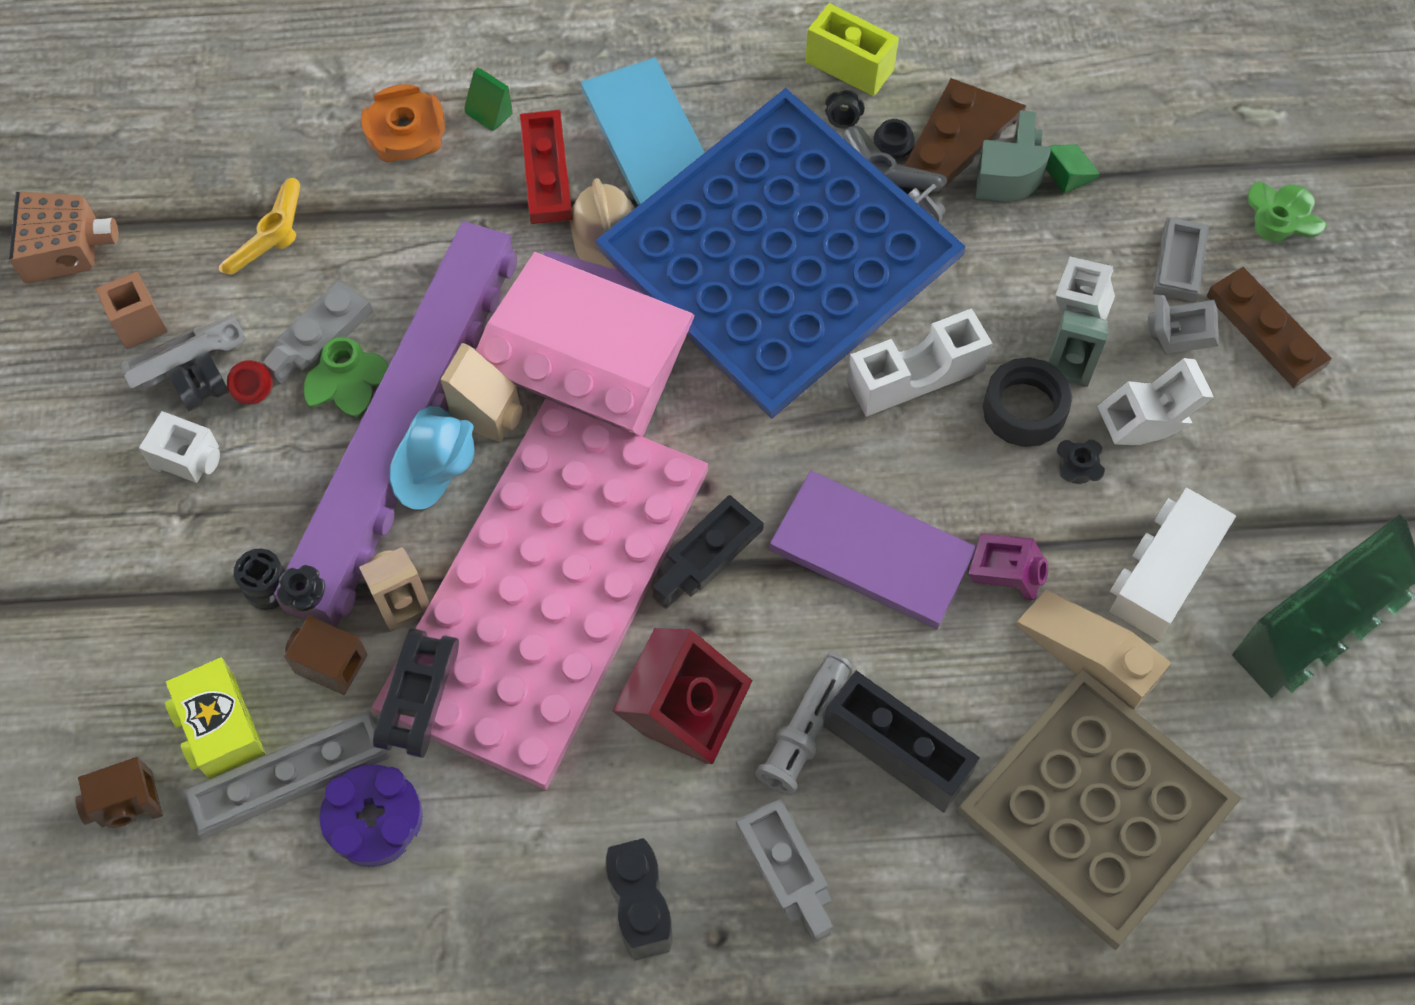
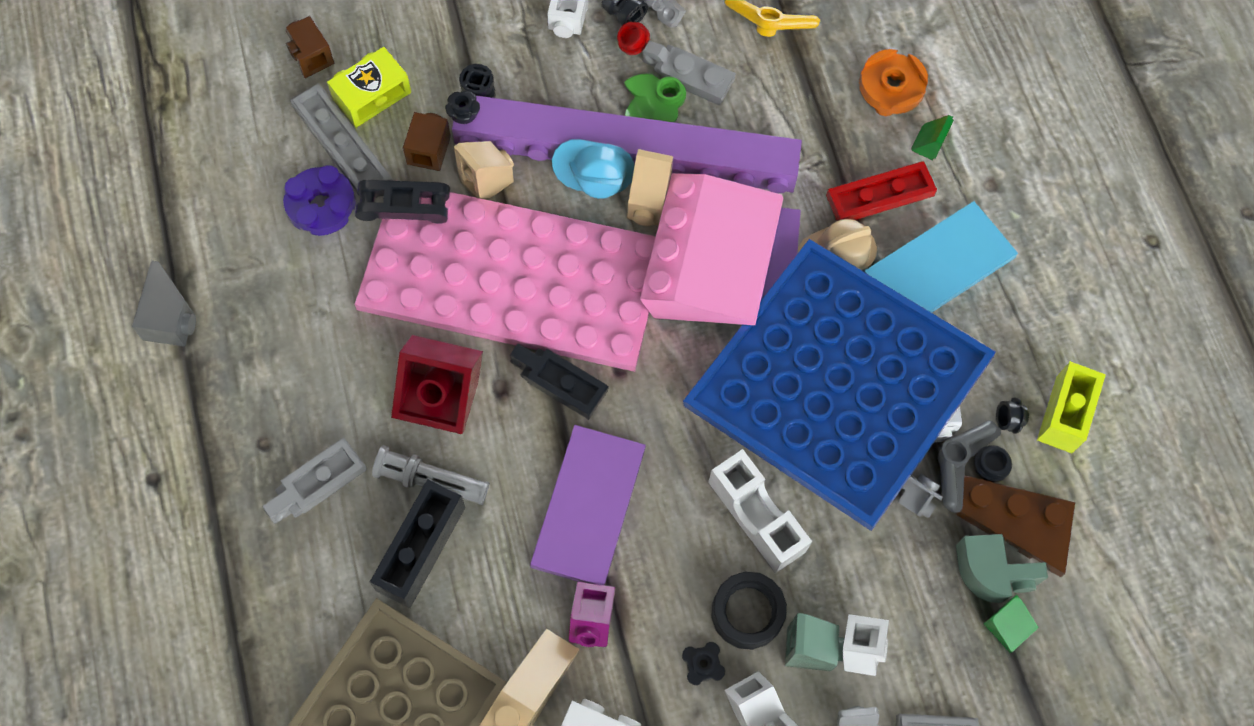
camera: 75 degrees right, 5 degrees up
black brick [606,838,672,961] -> none

